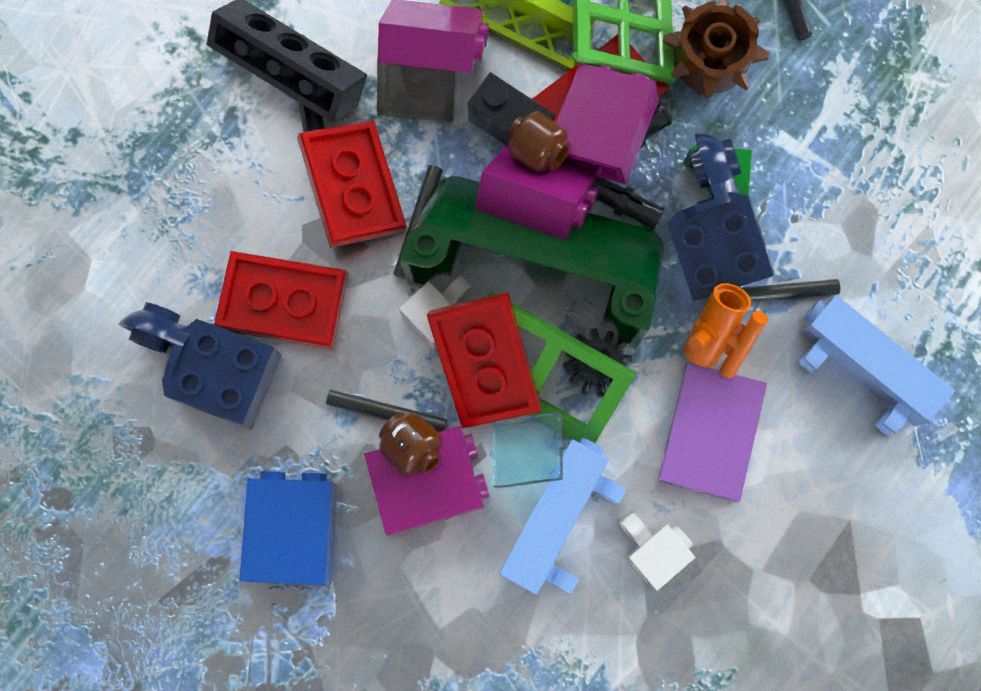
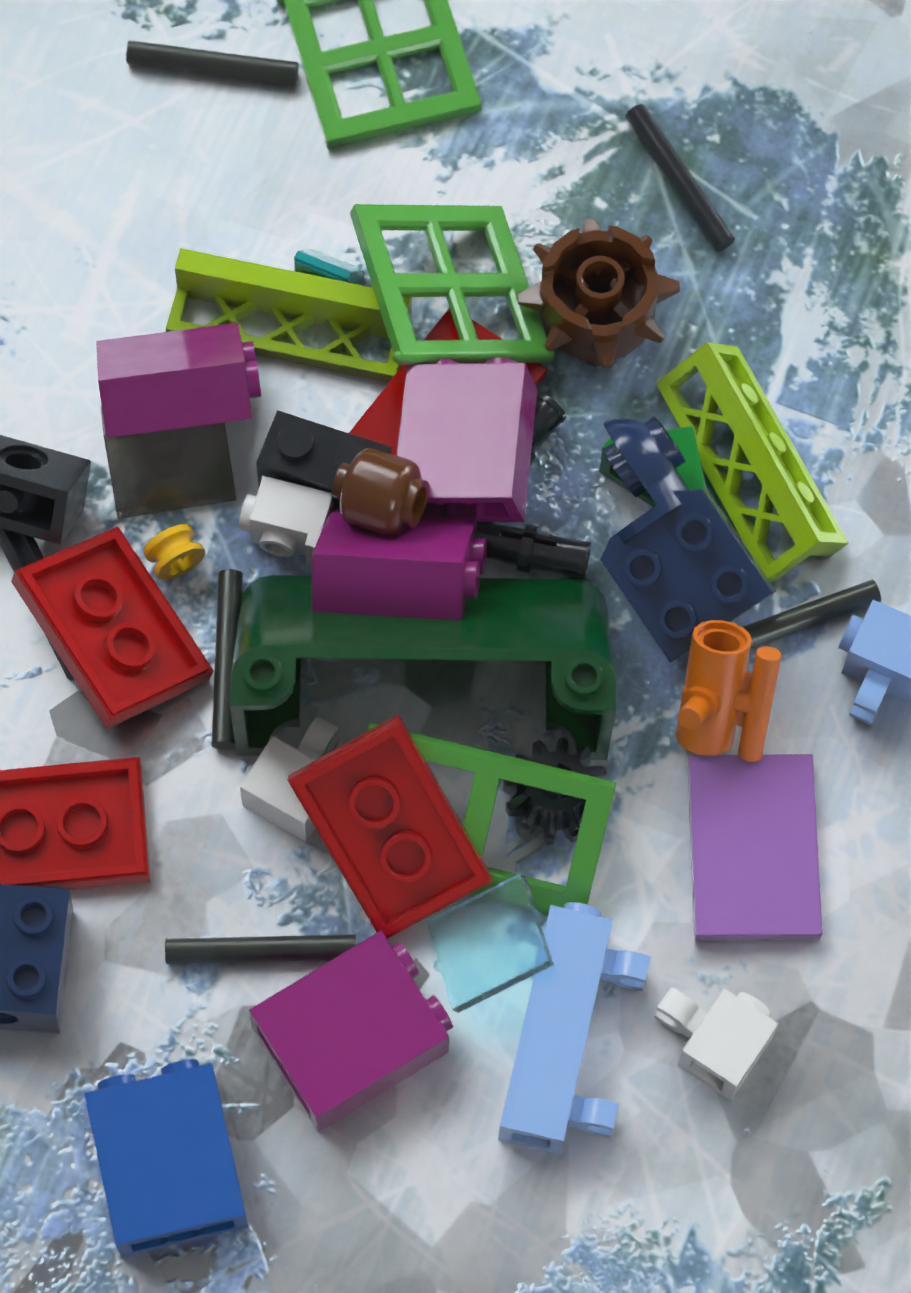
camera: 20 degrees left, 10 degrees down
reddish brown head [379,413,443,477] -> none
none -> yellow bush [143,524,205,581]
none -> white brick [239,476,334,569]
none -> lime fence [656,342,849,582]

